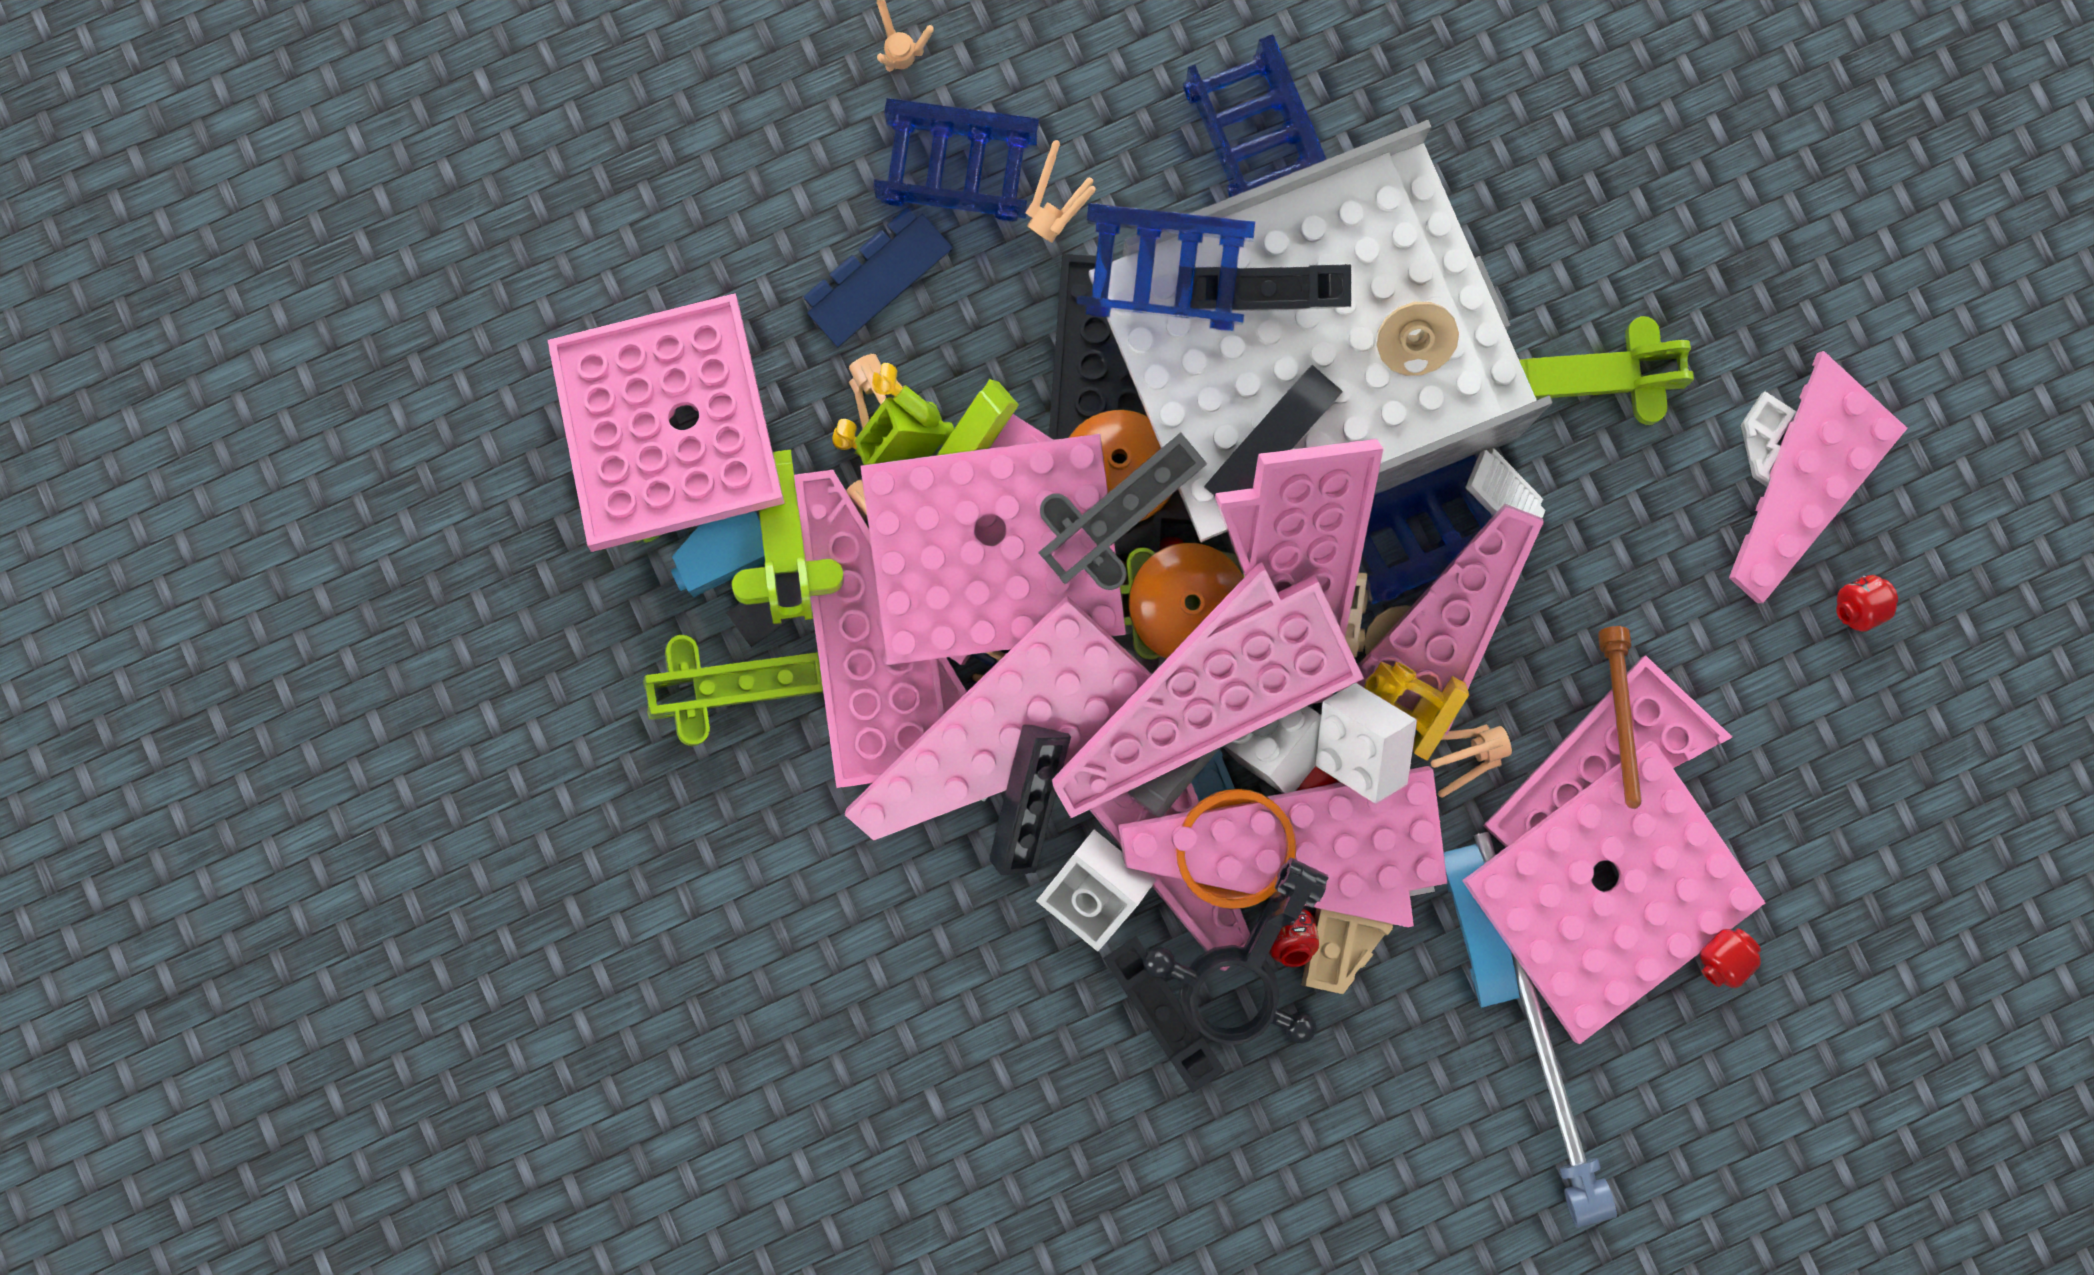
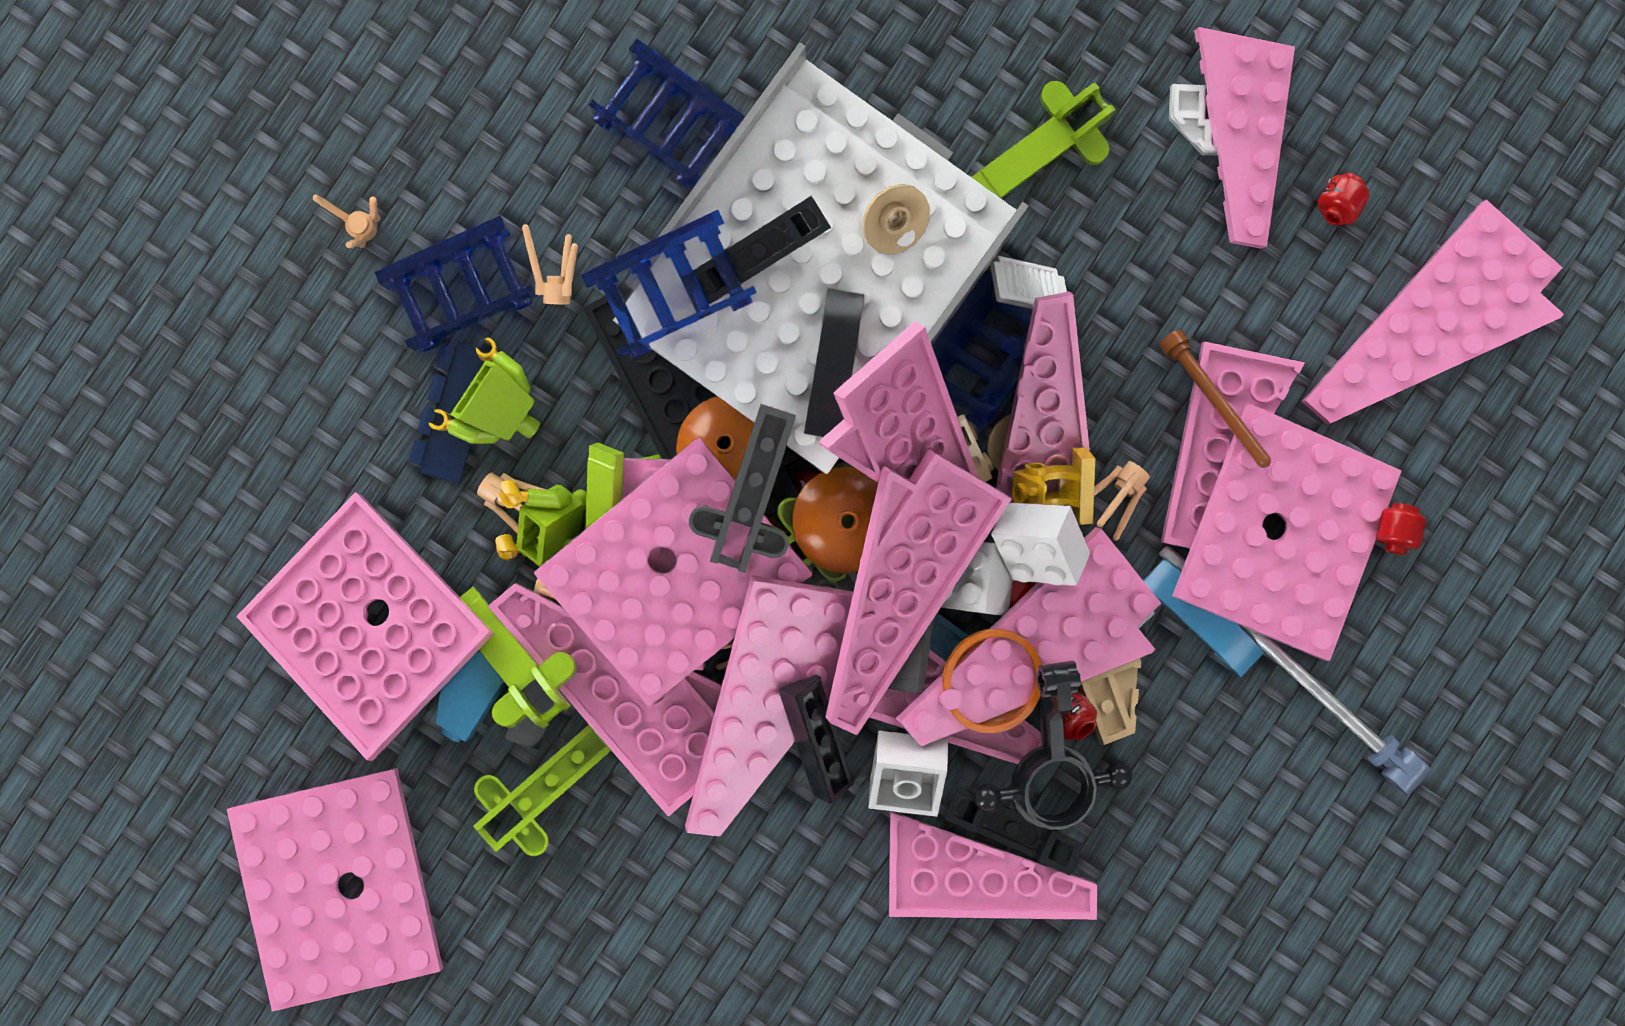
camera: 30 degrees left, 5 degrees up
none -> bright pink plate [227,768,443,1012]
none -> lime torso [429,338,540,444]
none -> bright pink wing [889,811,1097,920]
none -> bright pink wing [1302,200,1564,424]

